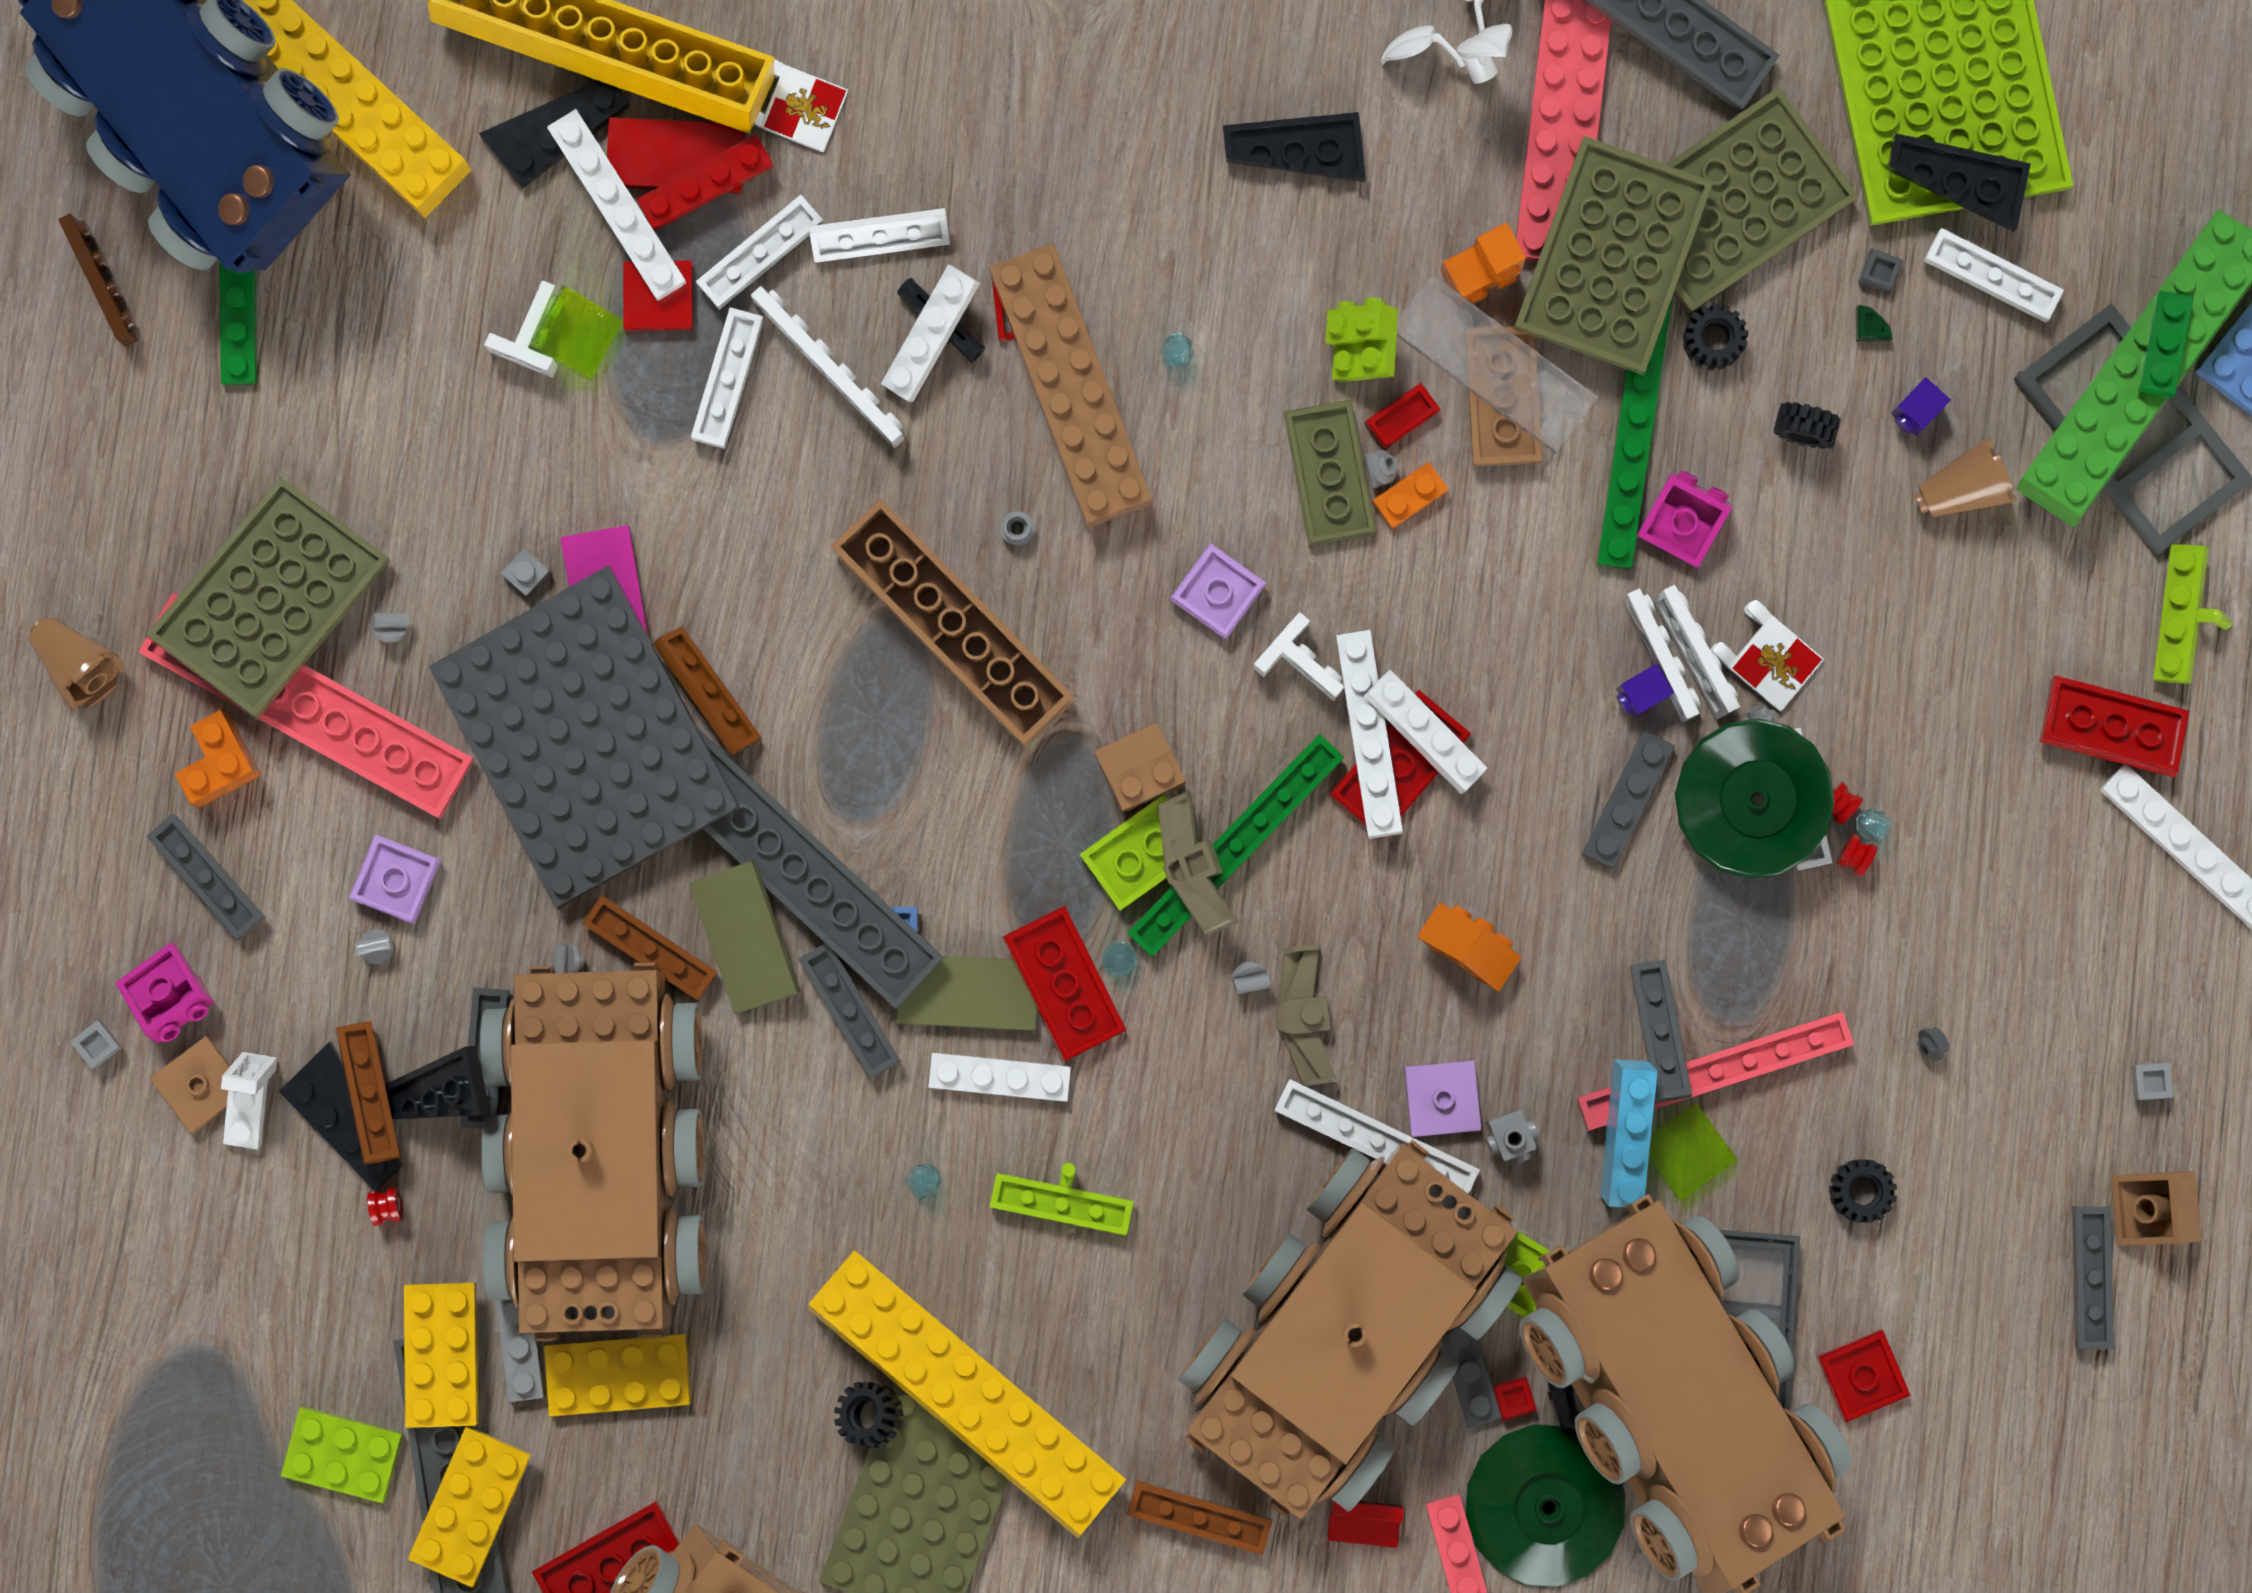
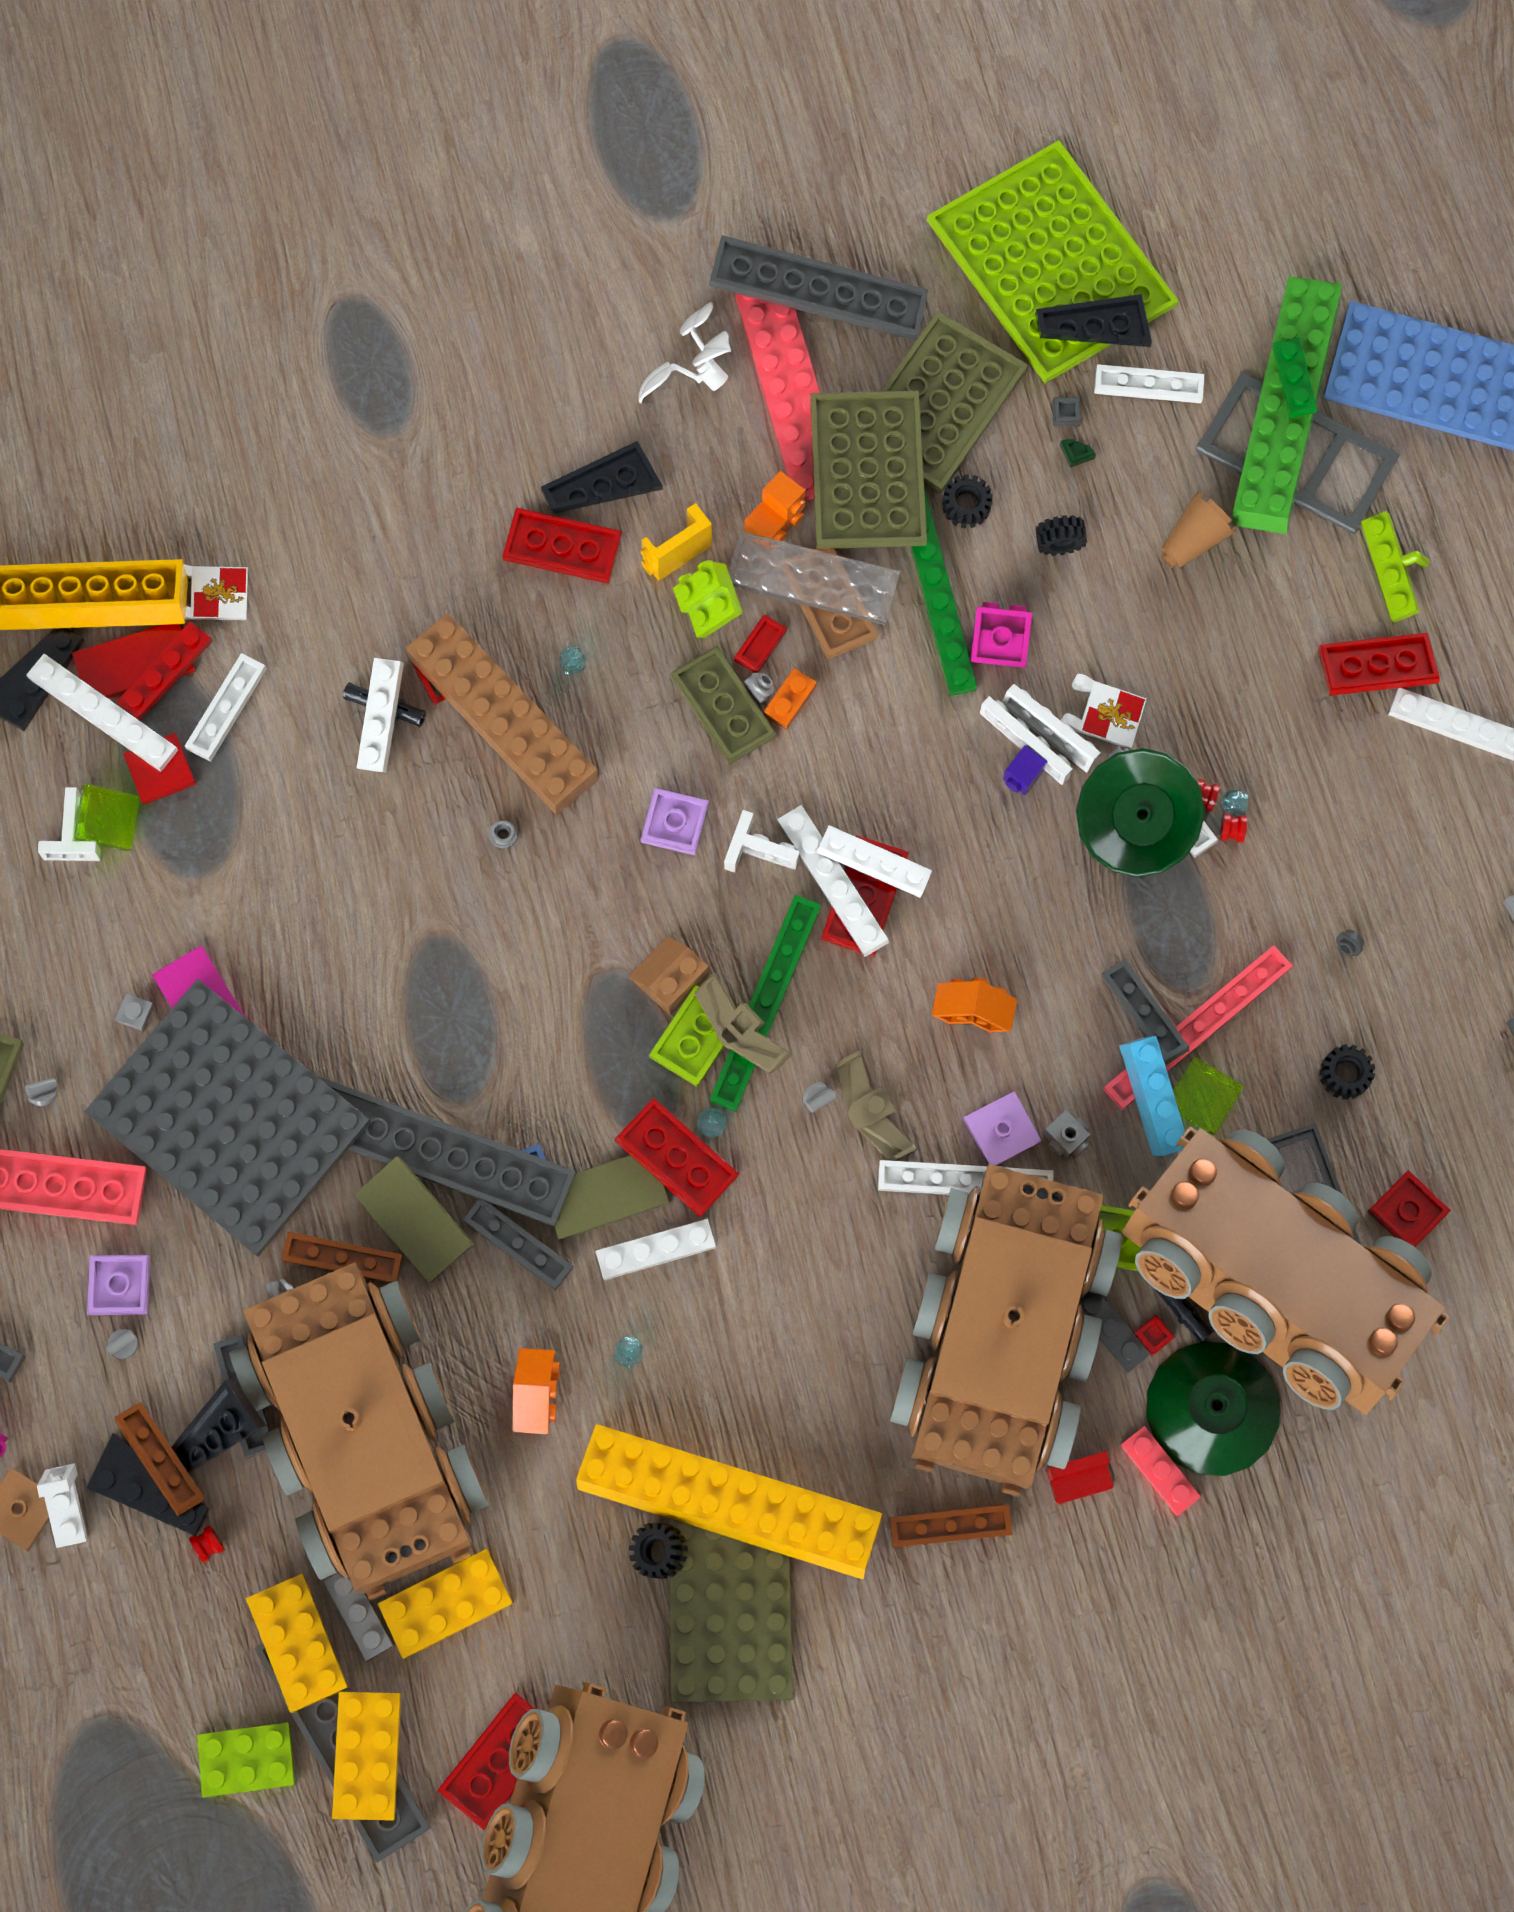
camera: 25 degrees left, 10 degrees down
dark orange plate [653,626,762,756] -> none
white plate [691,307,764,449] -> none
white plate [751,286,904,449] -> none
white plate [809,208,950,263] -> none
medium nougat brick [830,498,1074,749] -> none
lime plate [989,1163,1134,1236] -> none
dark grey plate [1581,730,1675,870] -> none
dark purple brick [1891,377,1951,436] -> none
none -> red tile [502,507,622,584]
none -> orange brick [513,1348,560,1434]
none -> yellow panel [640,503,712,581]

